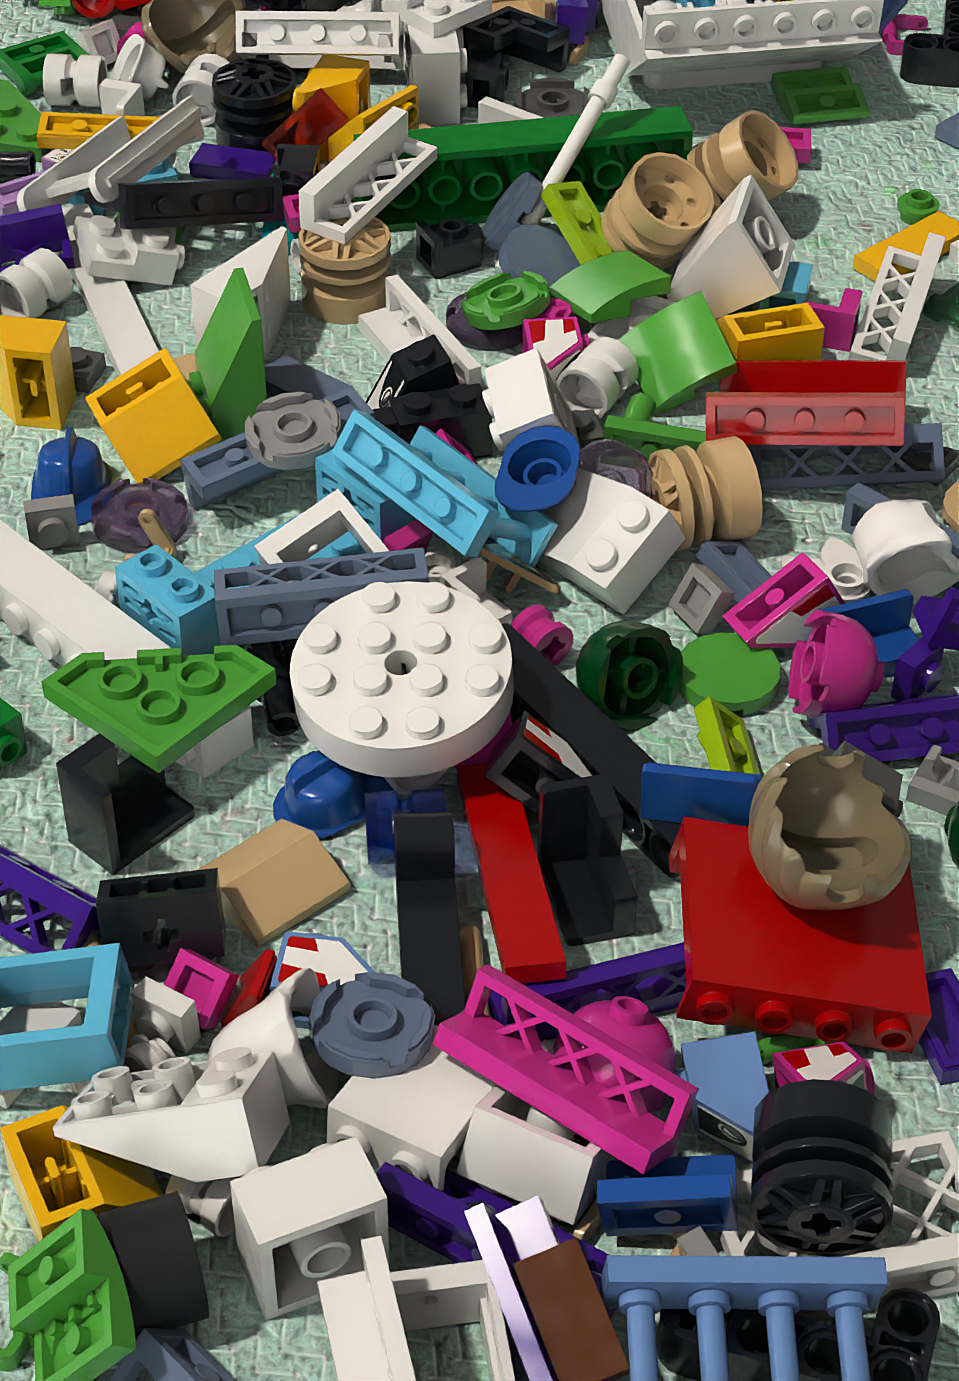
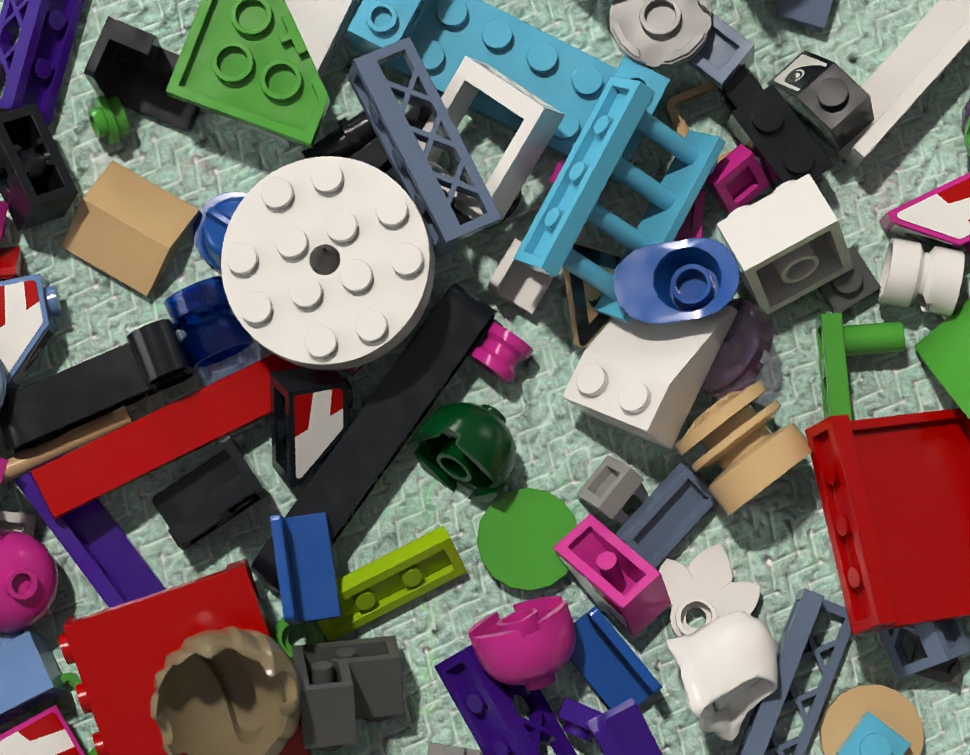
camera: 70 degrees right, 40 degrees up
none -> bright green plate [88,95,130,146]

